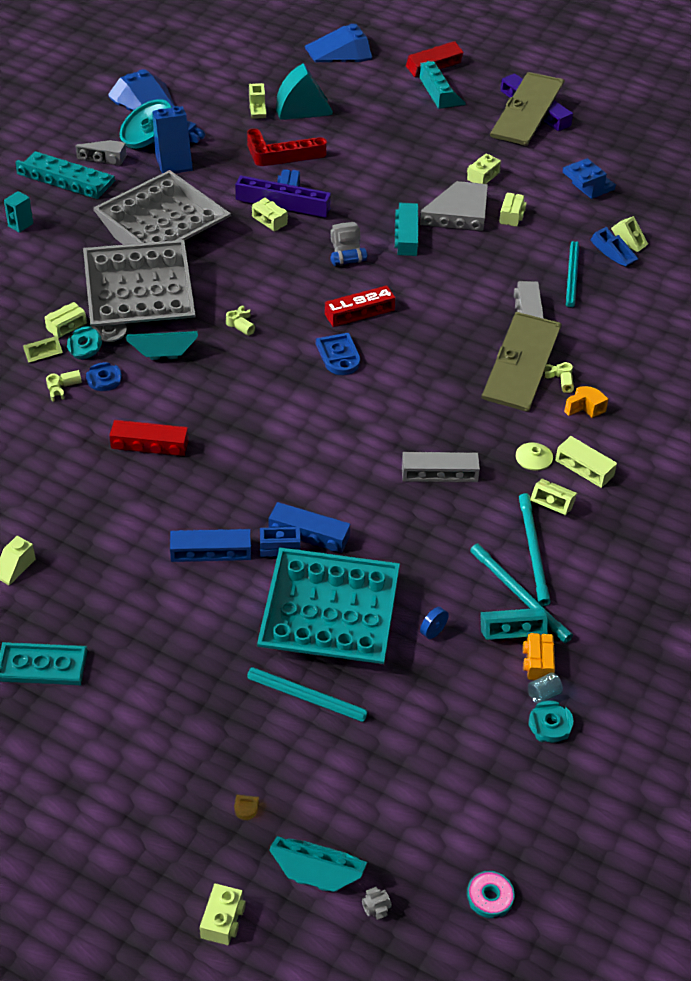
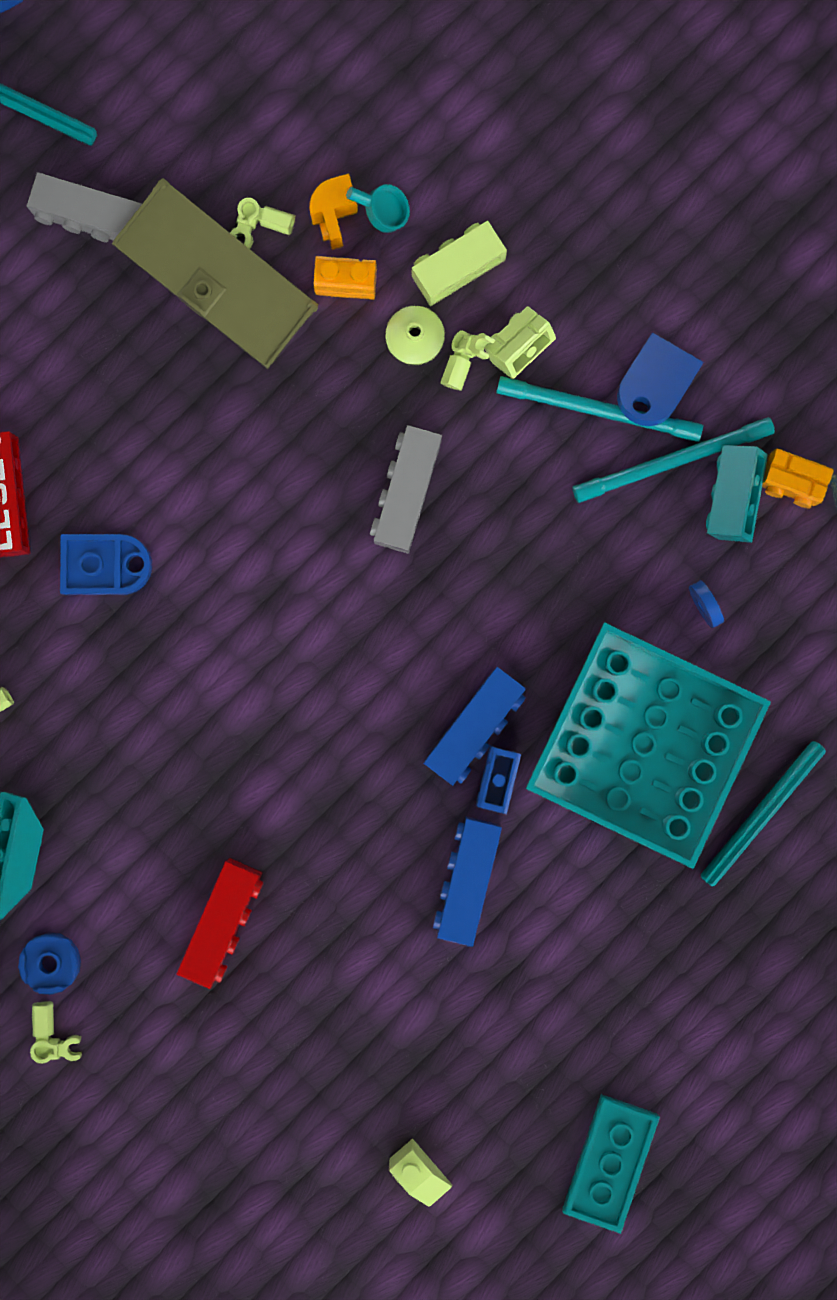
camera: 70 degrees left, 40 degrees up
none -> light orange brick [314,256,377,299]
none -> teal piece [346,184,410,233]
none -> yellowish green bar [441,330,495,391]
none -> blue tile [617,333,704,426]

